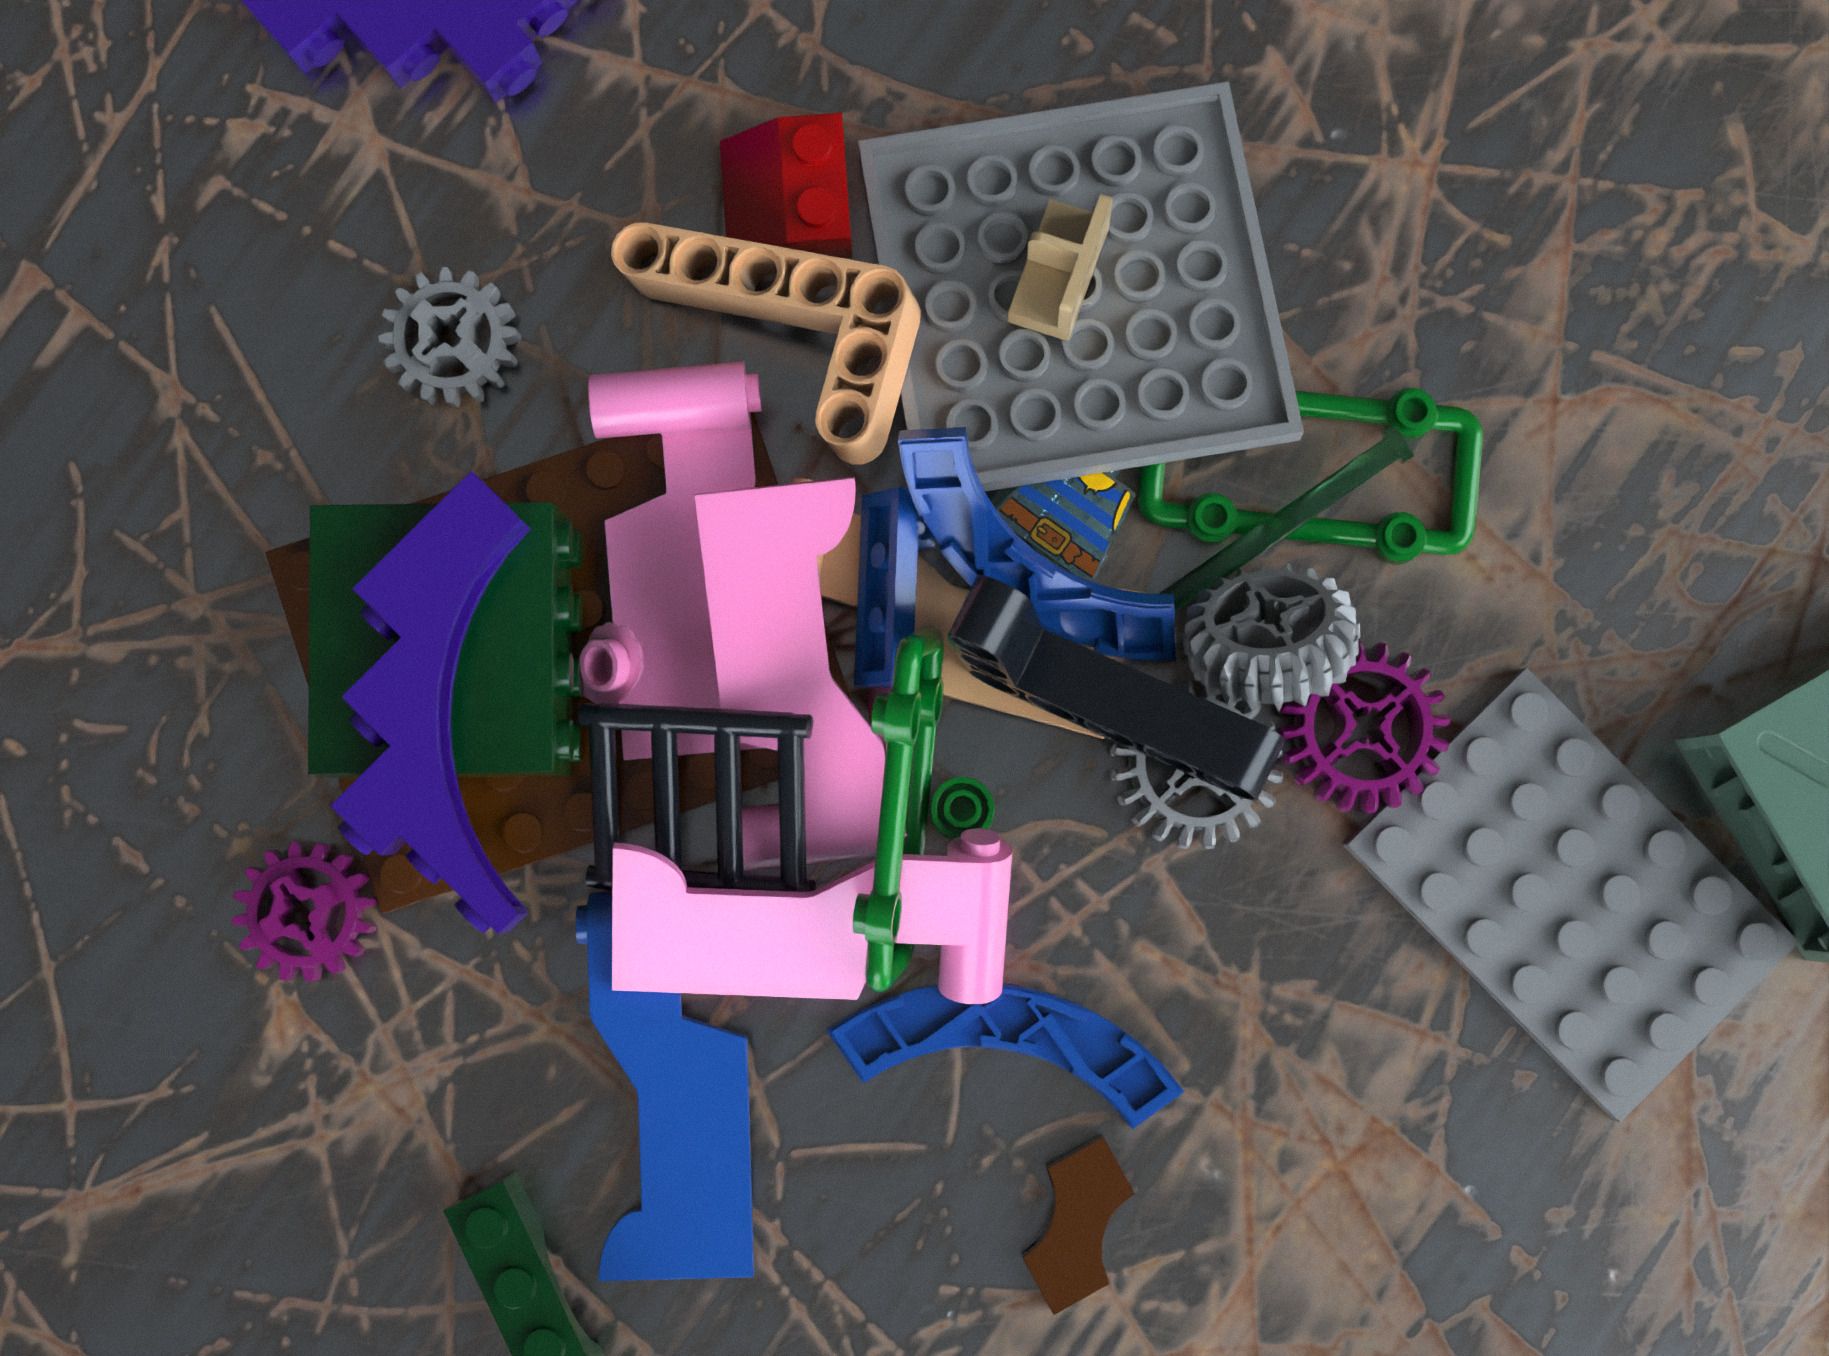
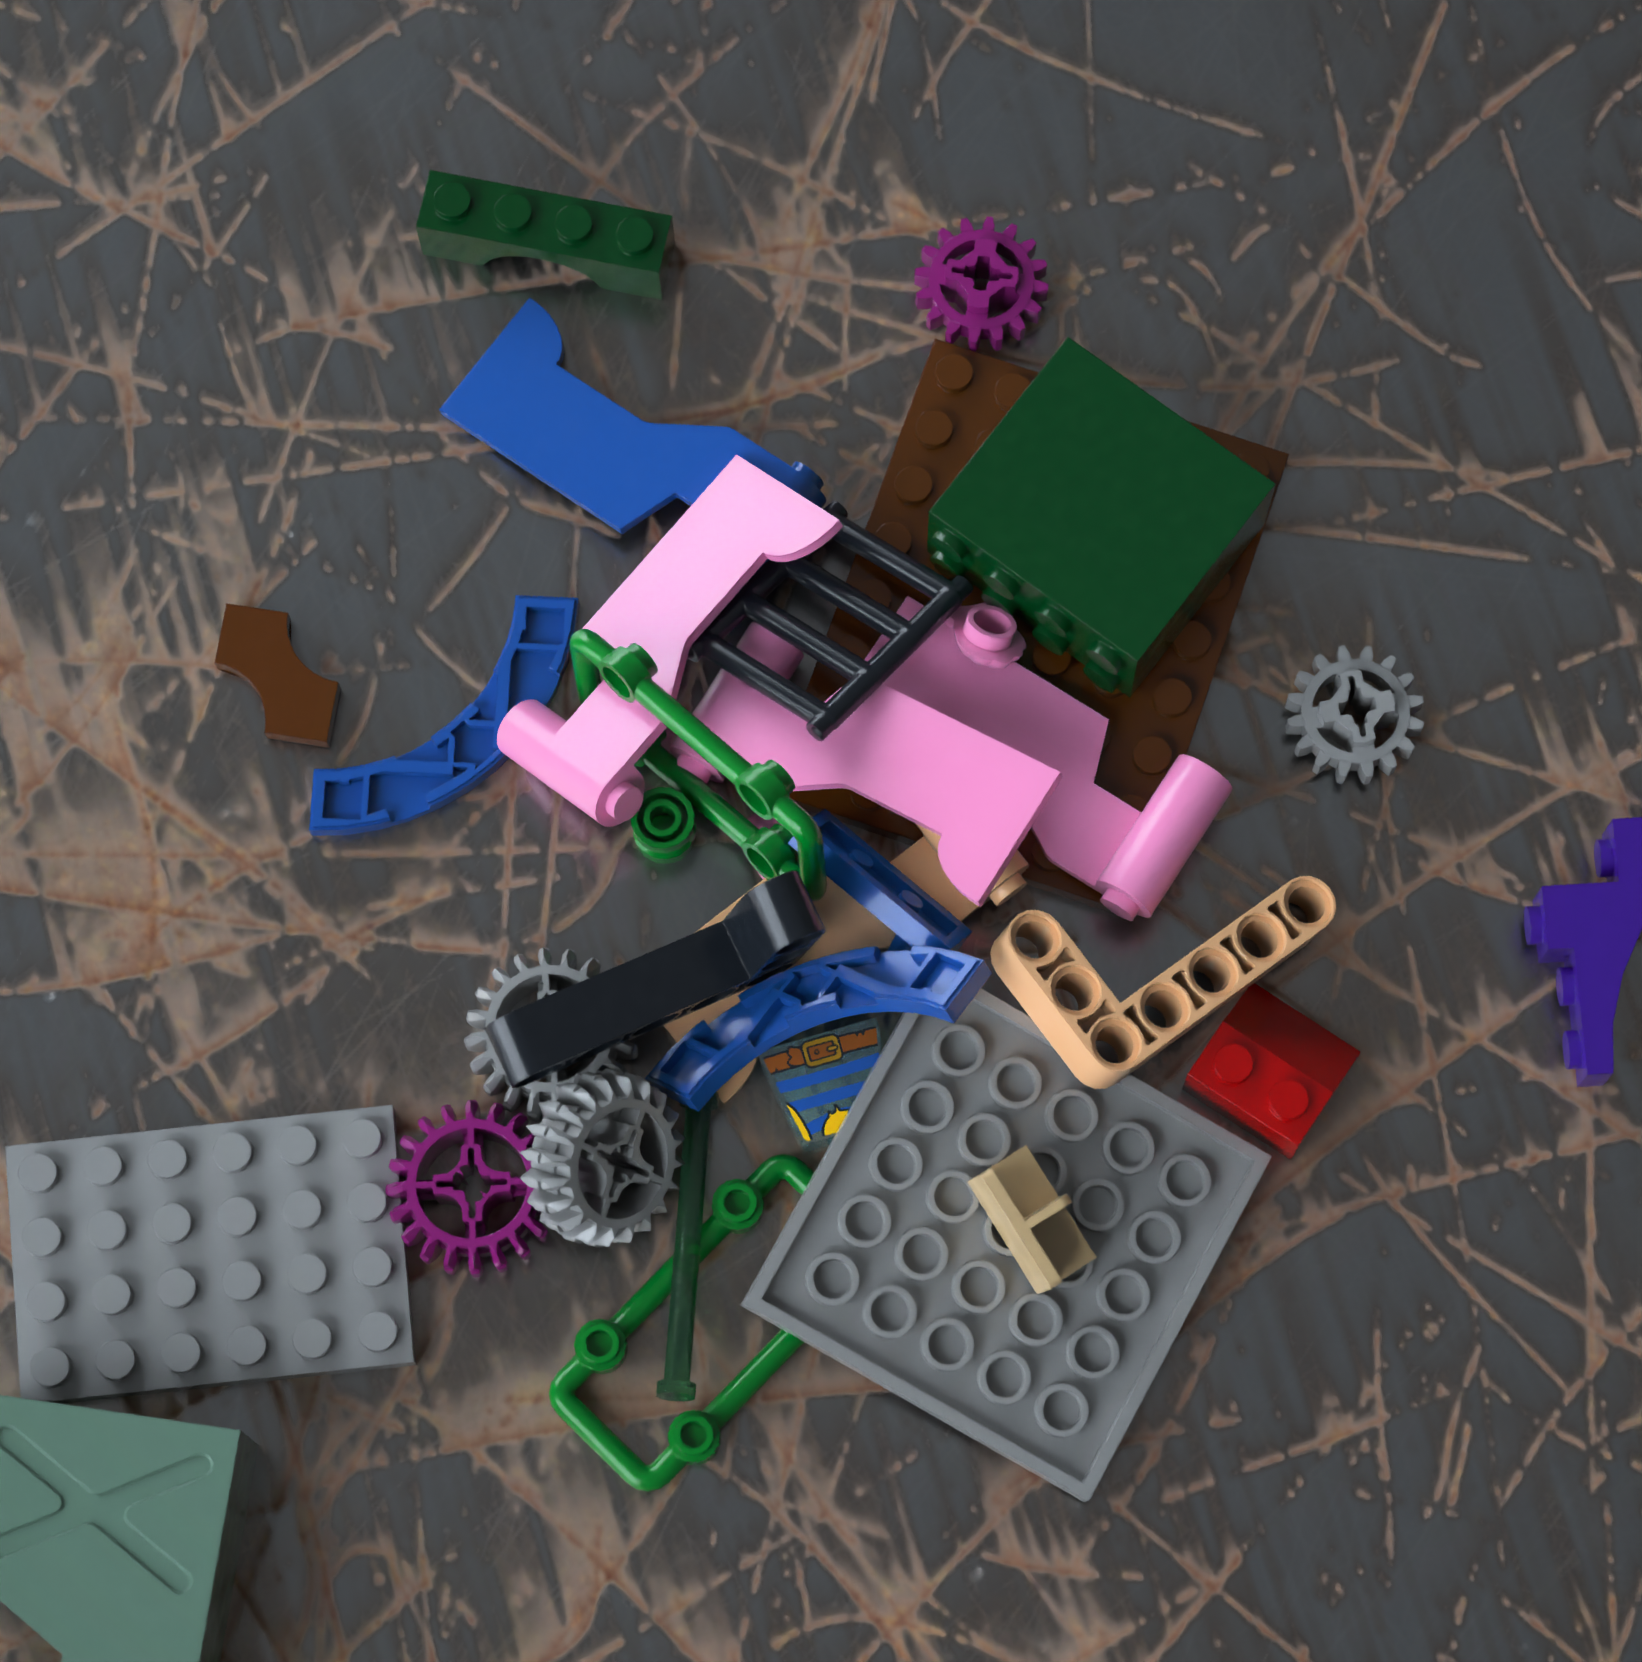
camera: 135 degrees right, 10 degrees down
dark purple arch [330,471,531,934] -> none

